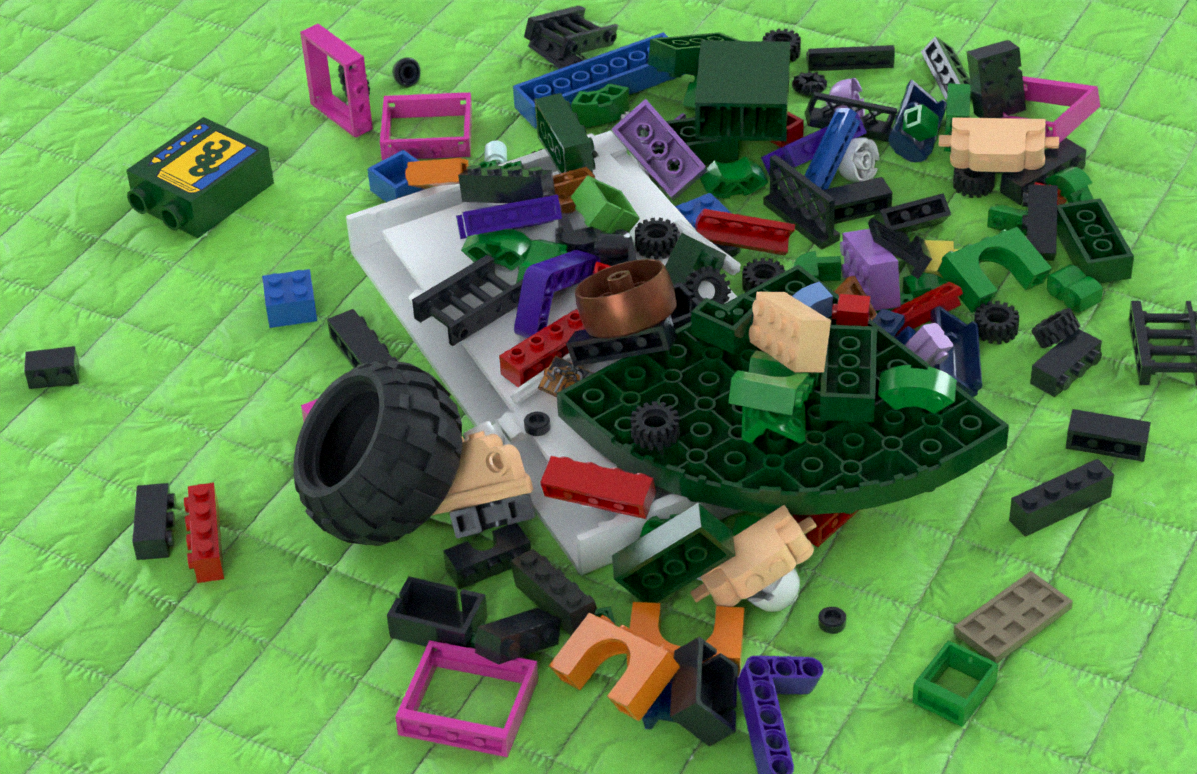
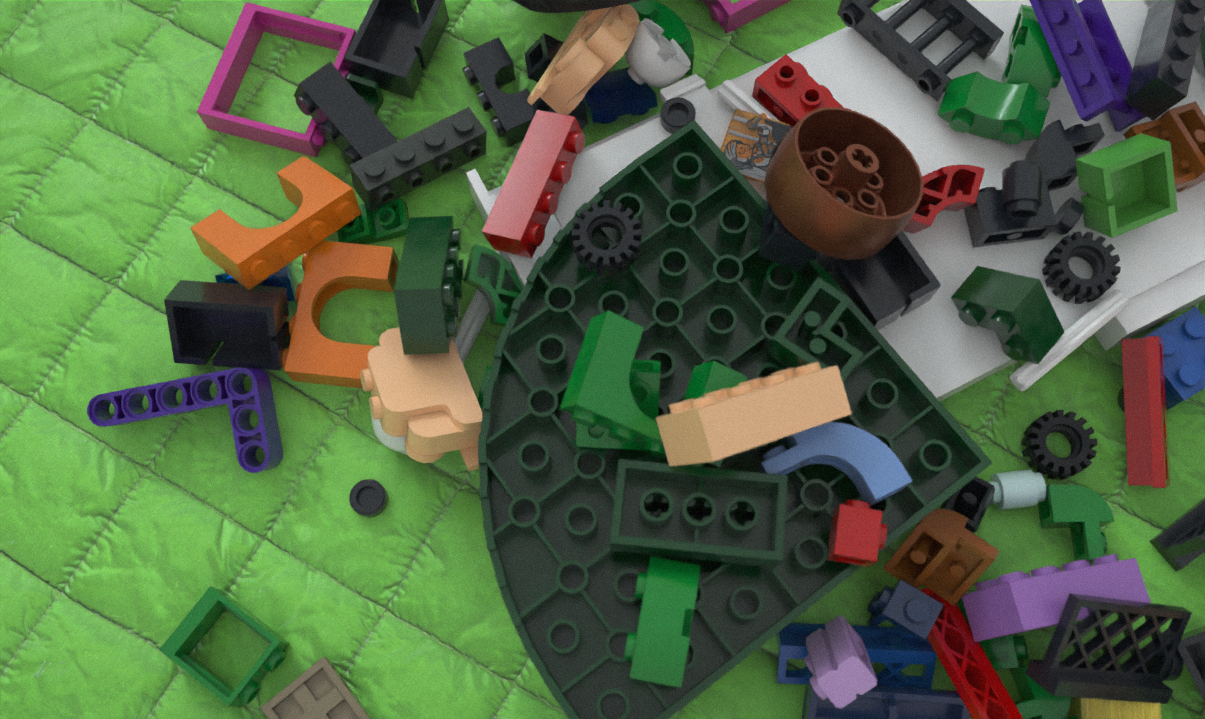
camera: 90 degrees right, 30 degrees up
dark purple beam [514,250,600,338] -> none
black tyre [683,266,731,305] -> none

